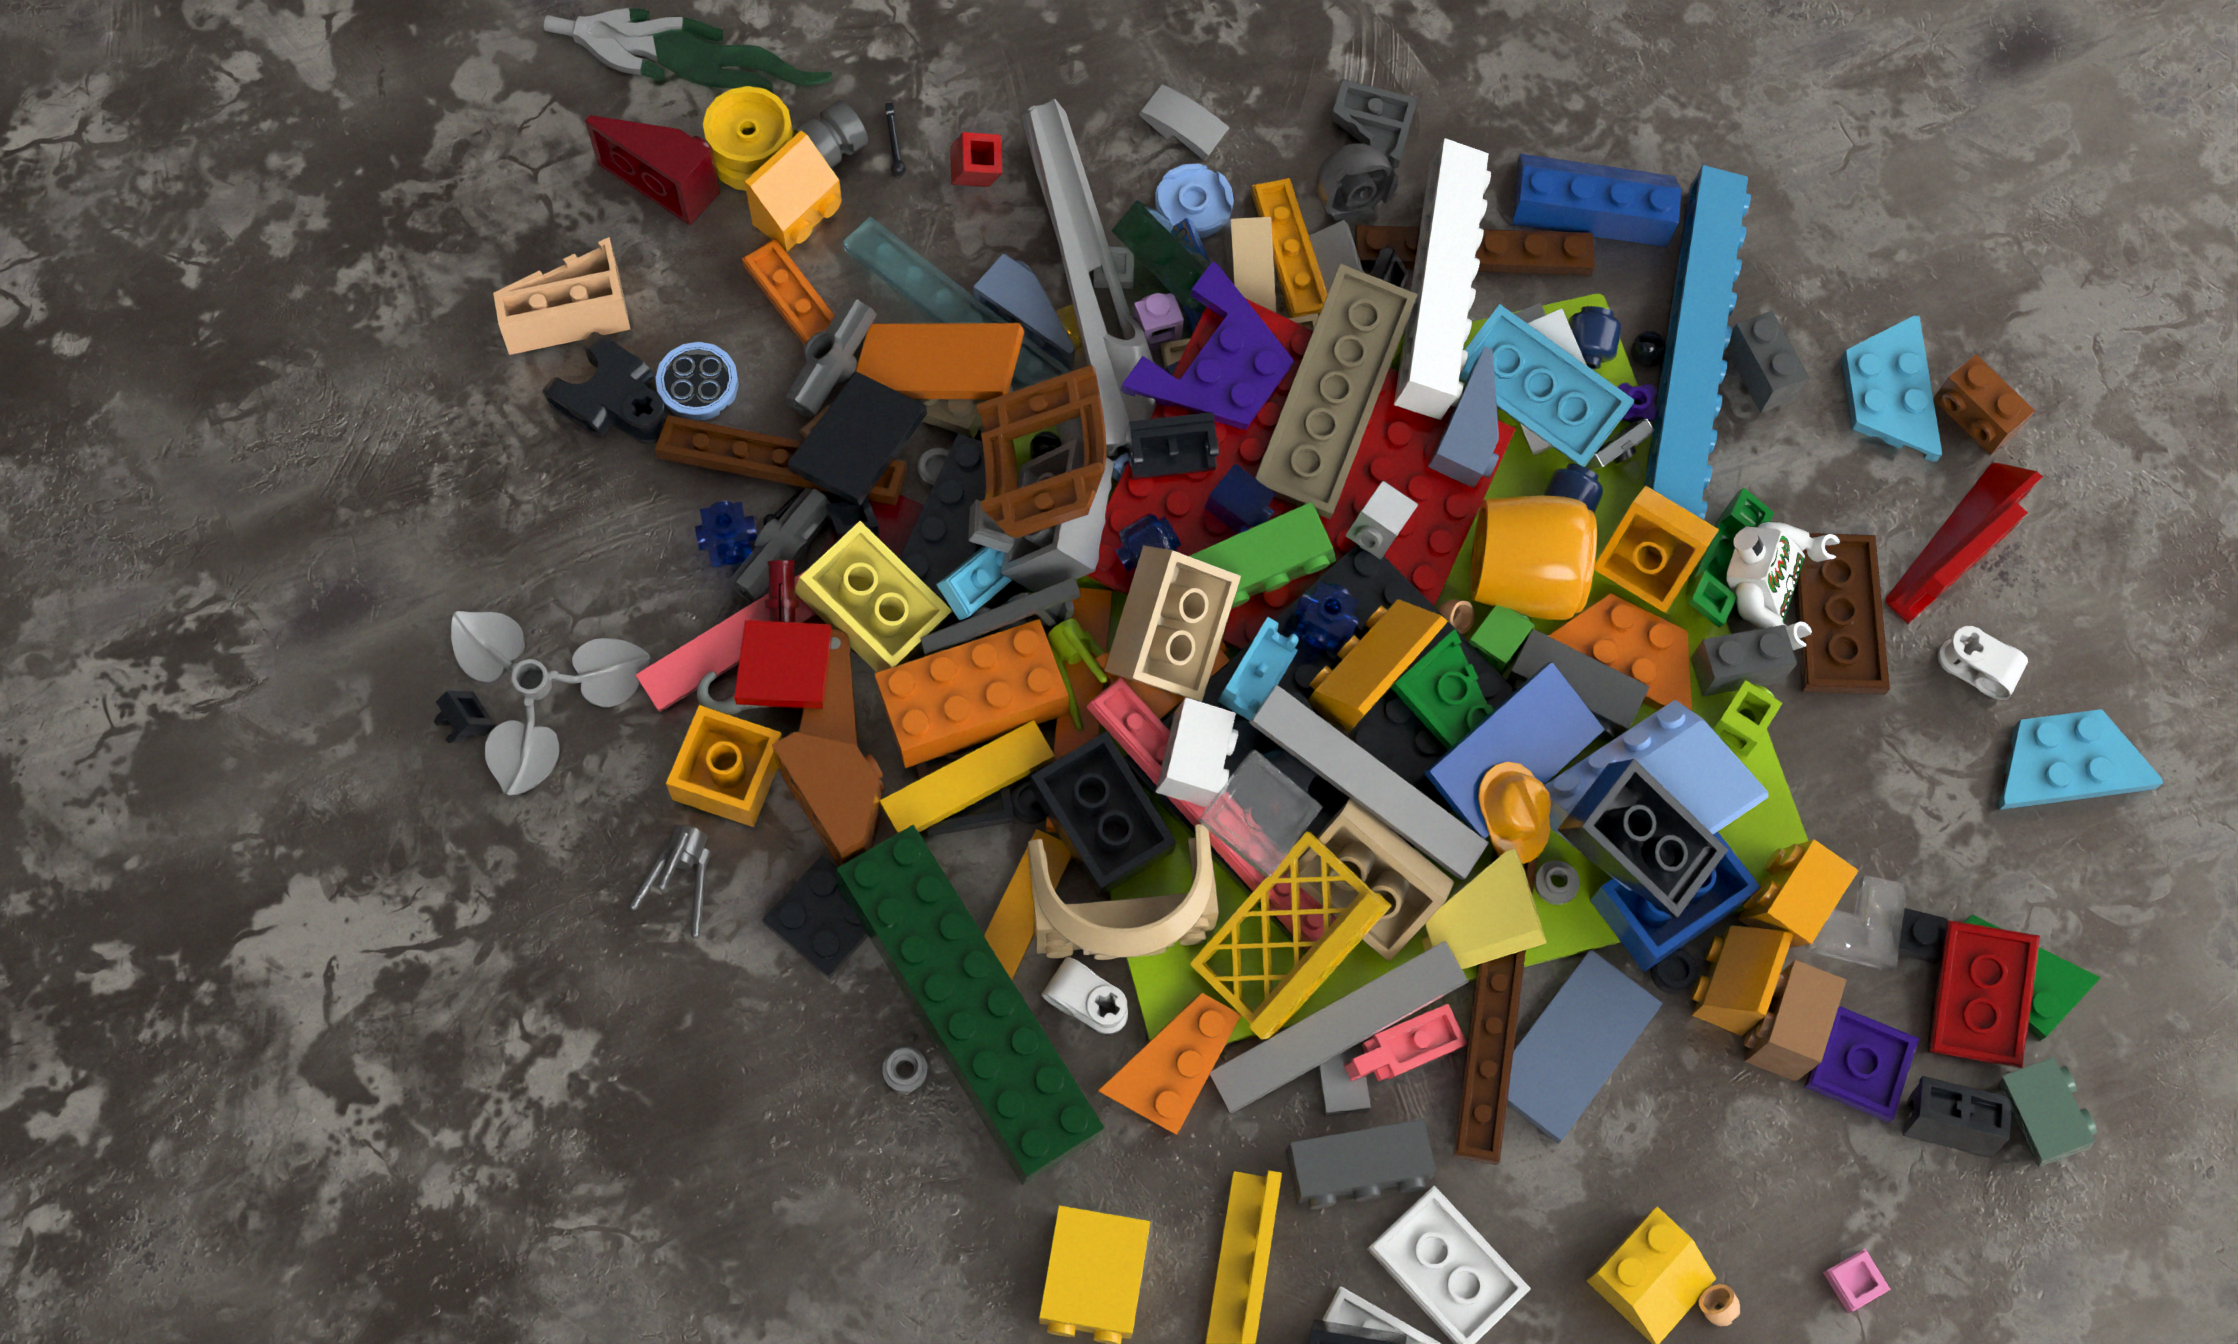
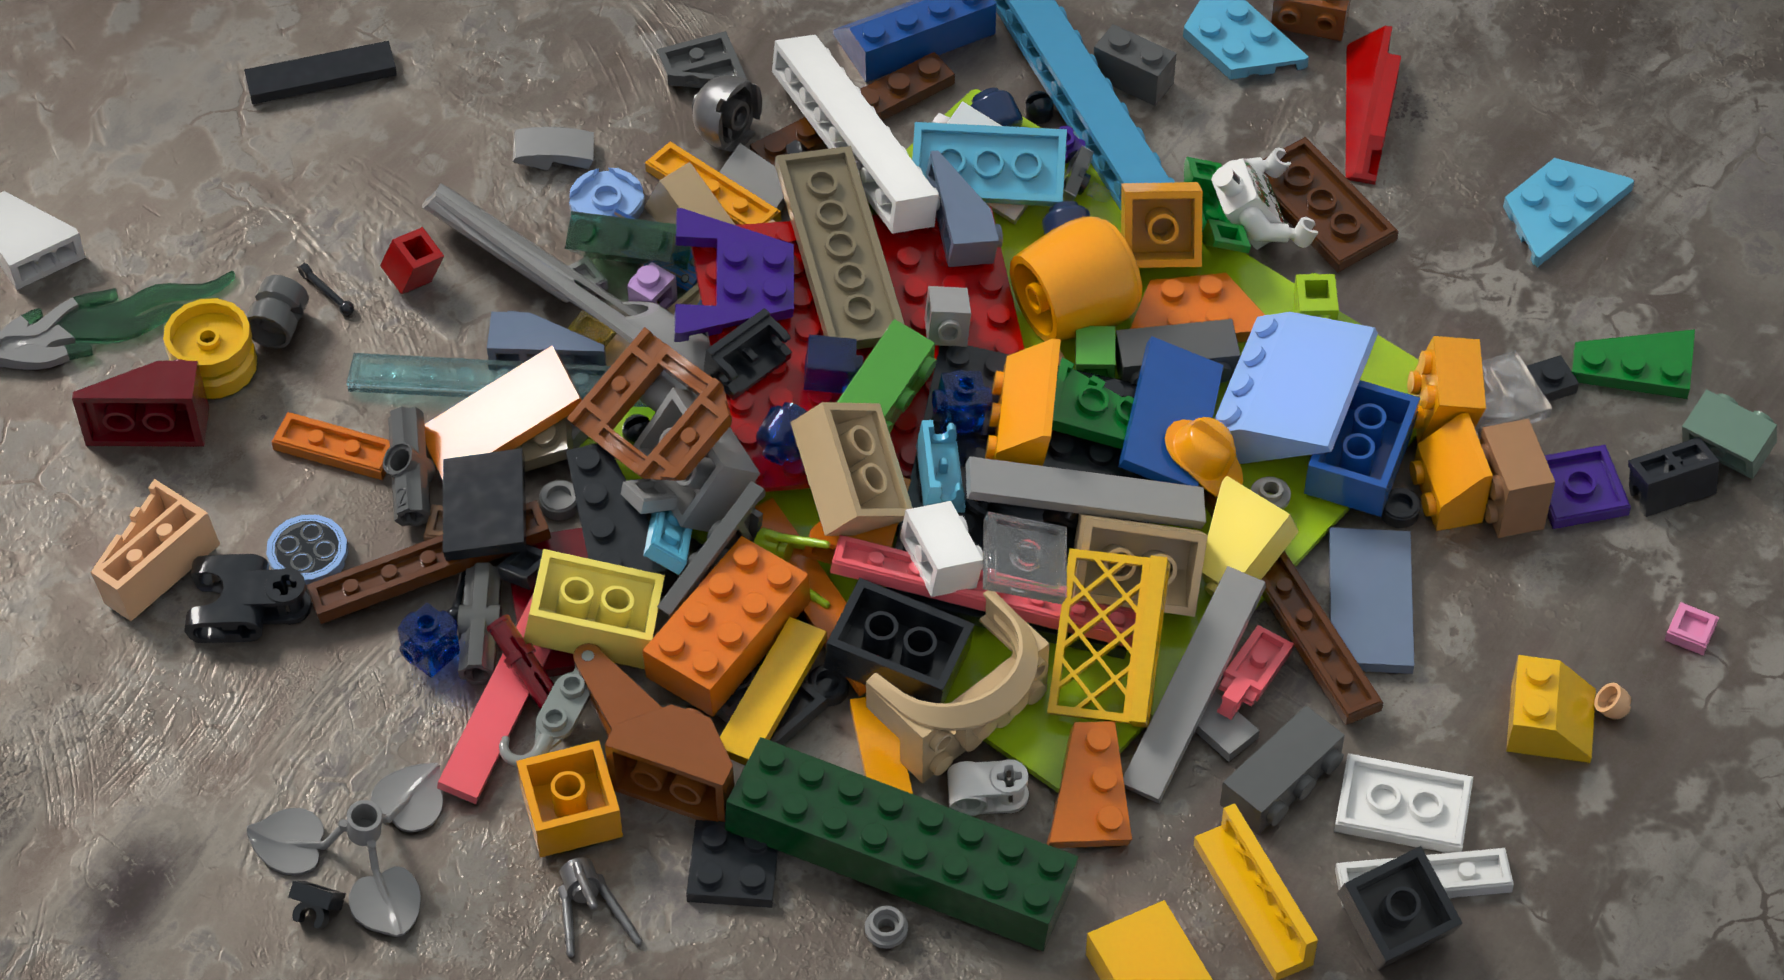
camera: 30 degrees left, 15 degrees down
red tile [734,620,833,709] -> none
light orange slope [744,130,842,252] -> none
black slope [1557,759,1728,918] -> none
dark grey brick [1691,625,1797,697] -> none
red tile [1928,920,2040,1068] -> none
white piece [1937,626,2028,700] -> none

